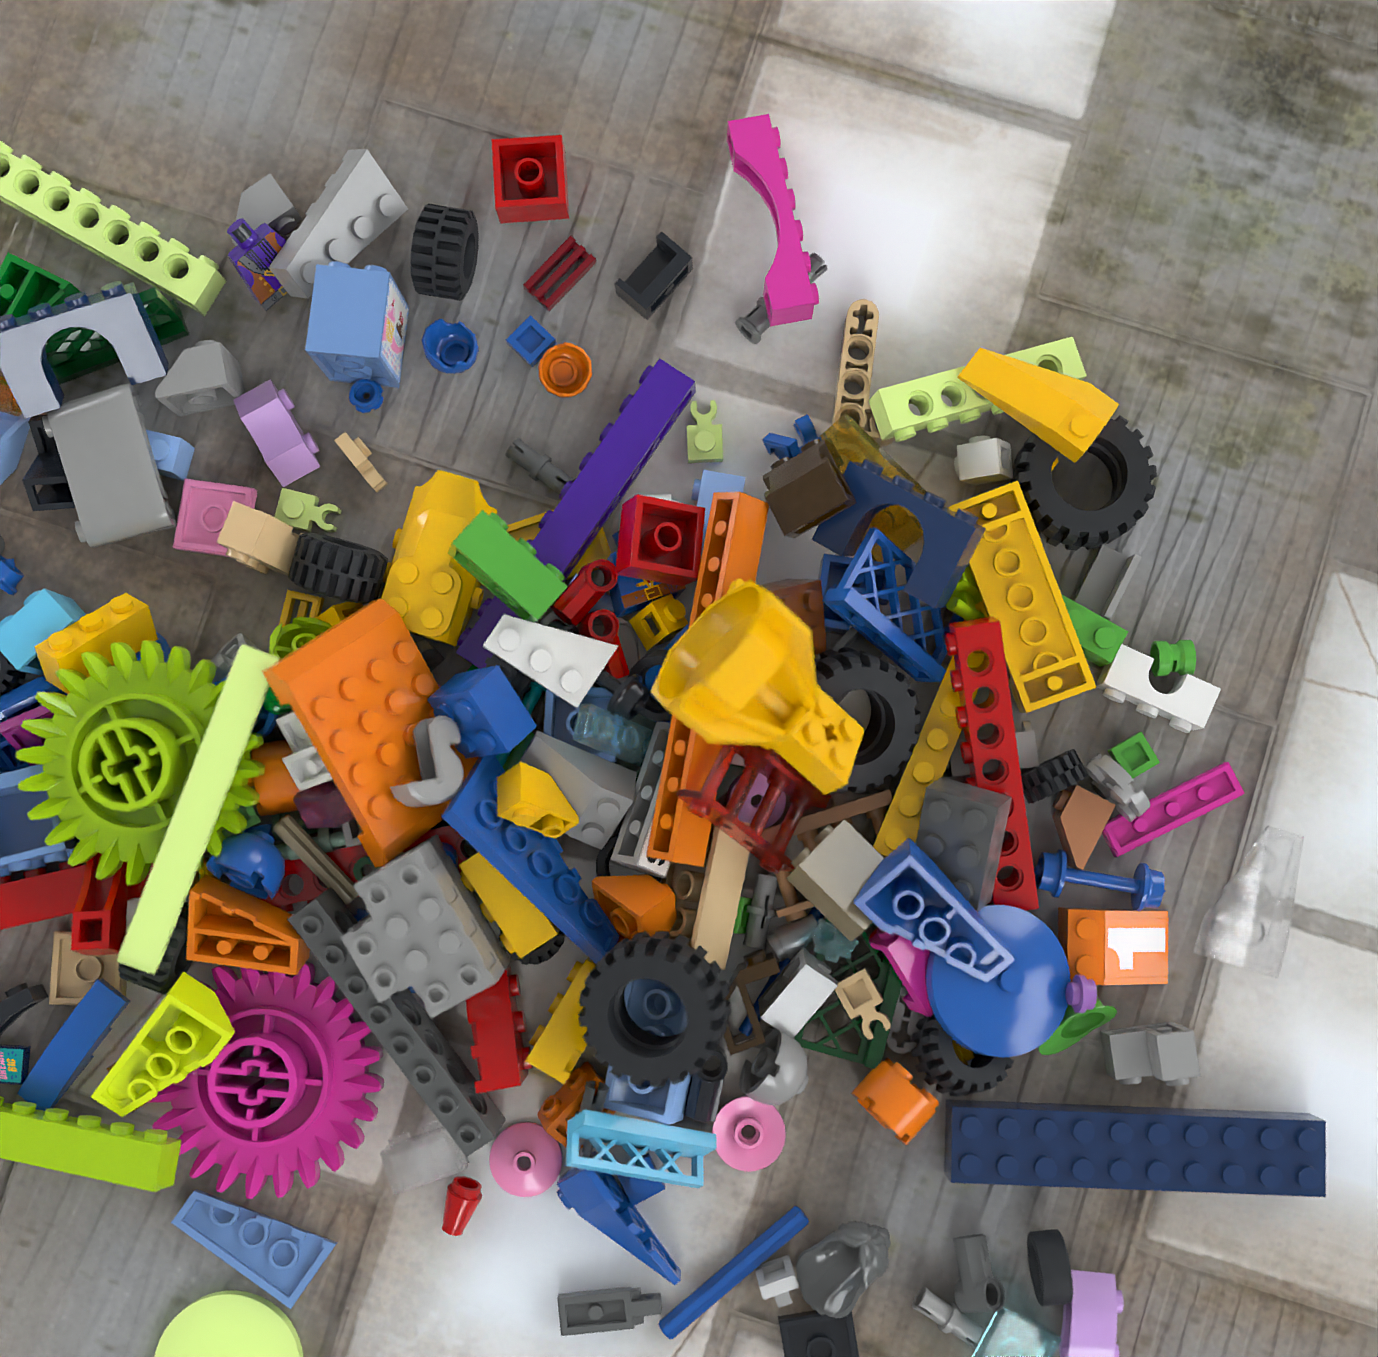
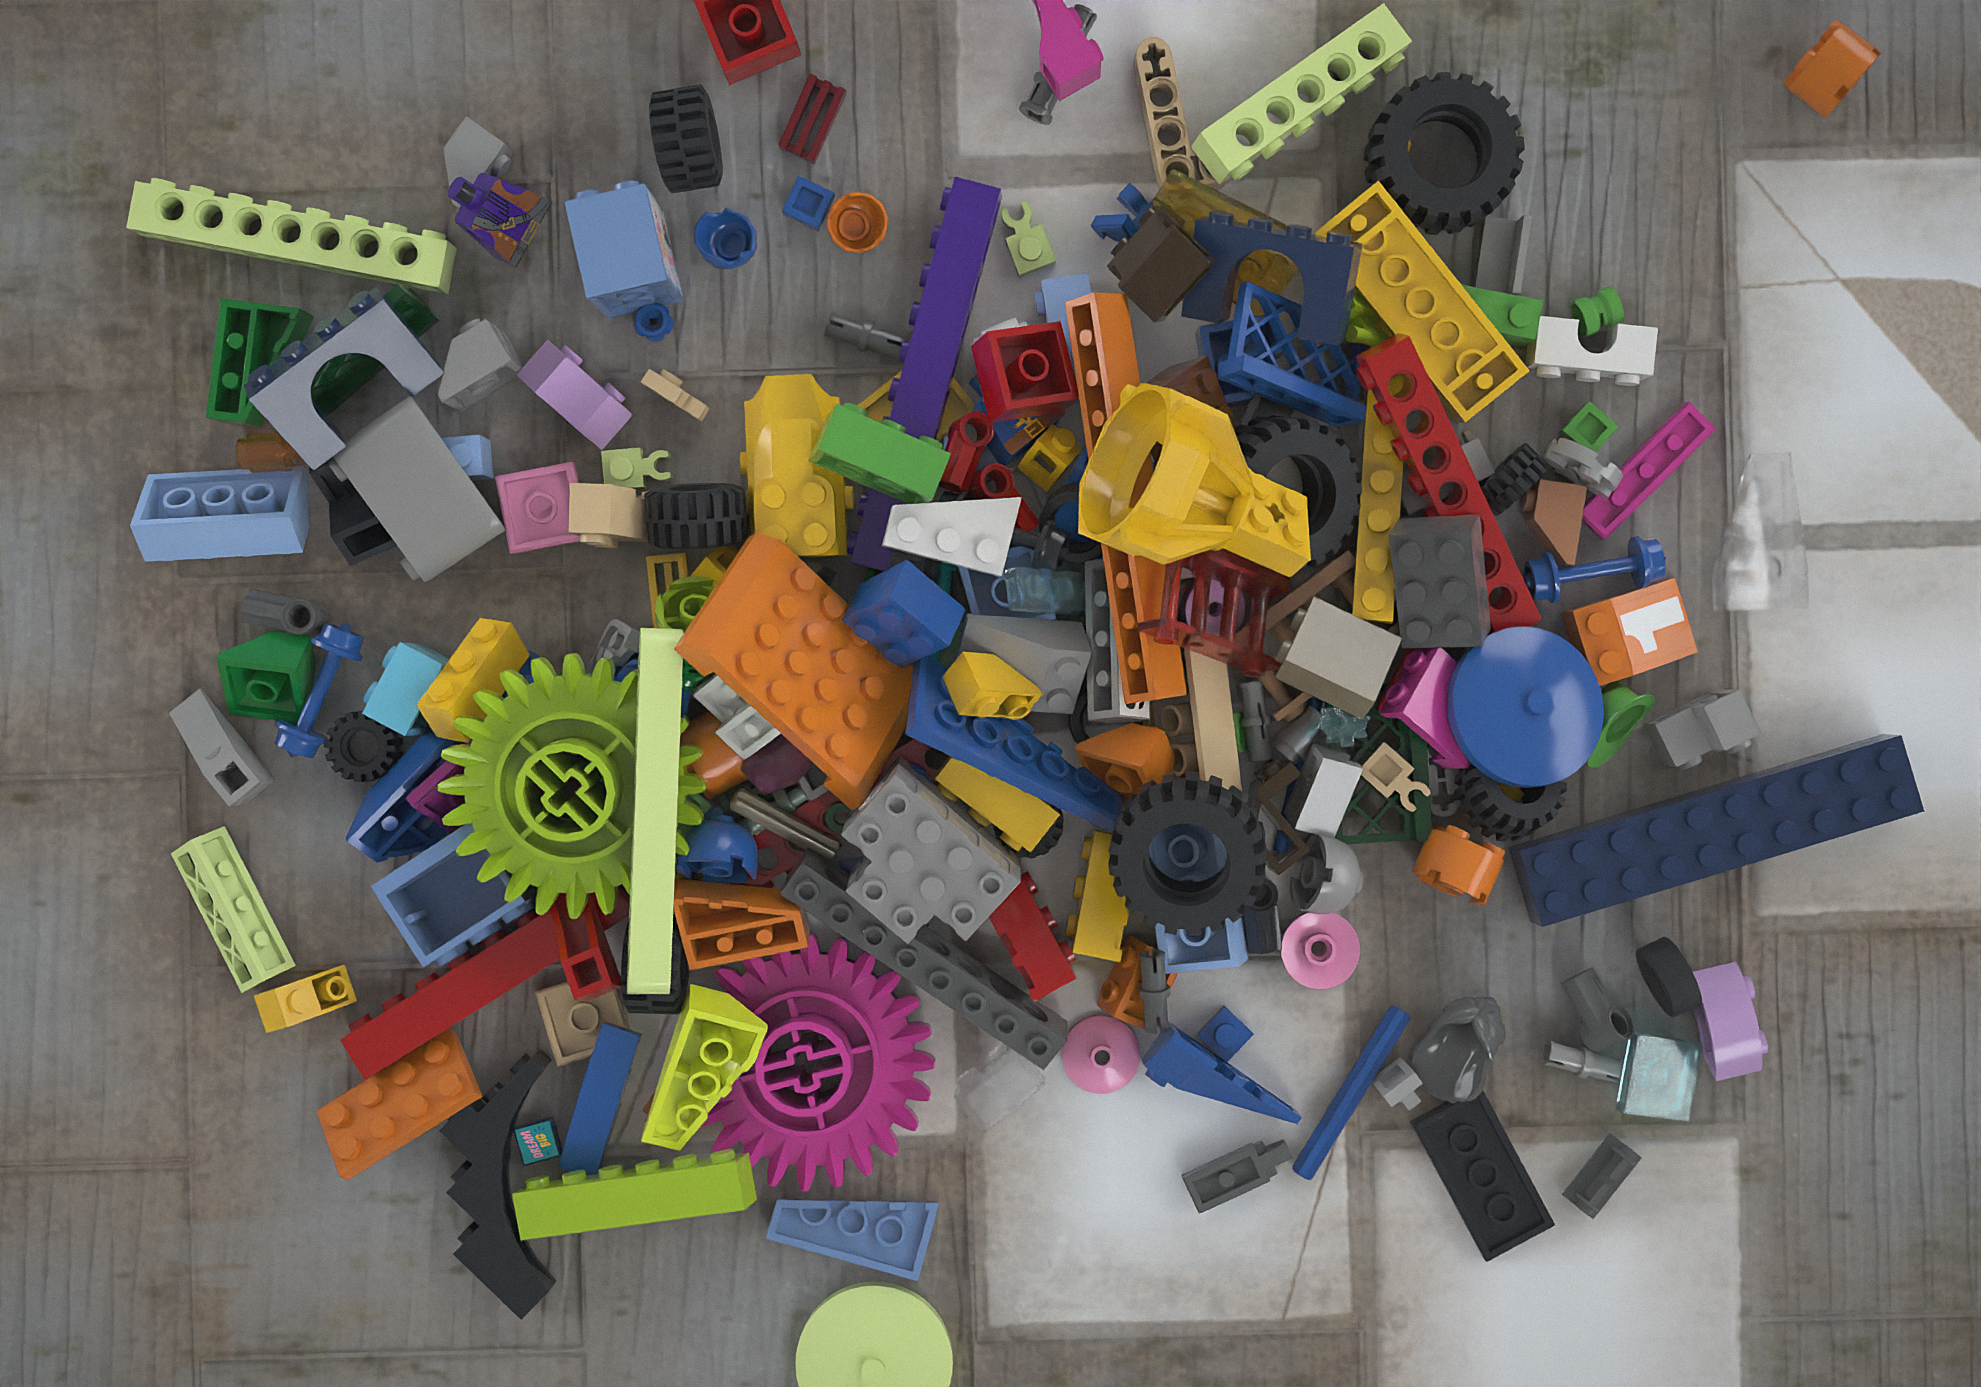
camera: 25 degrees left, 5 degrees up
light grey wedge [269,149,408,299] -> none
light grey animal [390,716,464,807] -> none
red cone [442,1176,483,1236] -> none
medium azure fence [566,1110,717,1189] -> none
black panel [614,232,693,320] -> none
blue wedge [854,838,1016,983] -> none
white brick [954,436,1013,486] -> none
yellow wedge [957,347,1119,463] -> none
medium lavender plate [1066,975,1097,1013] -> none

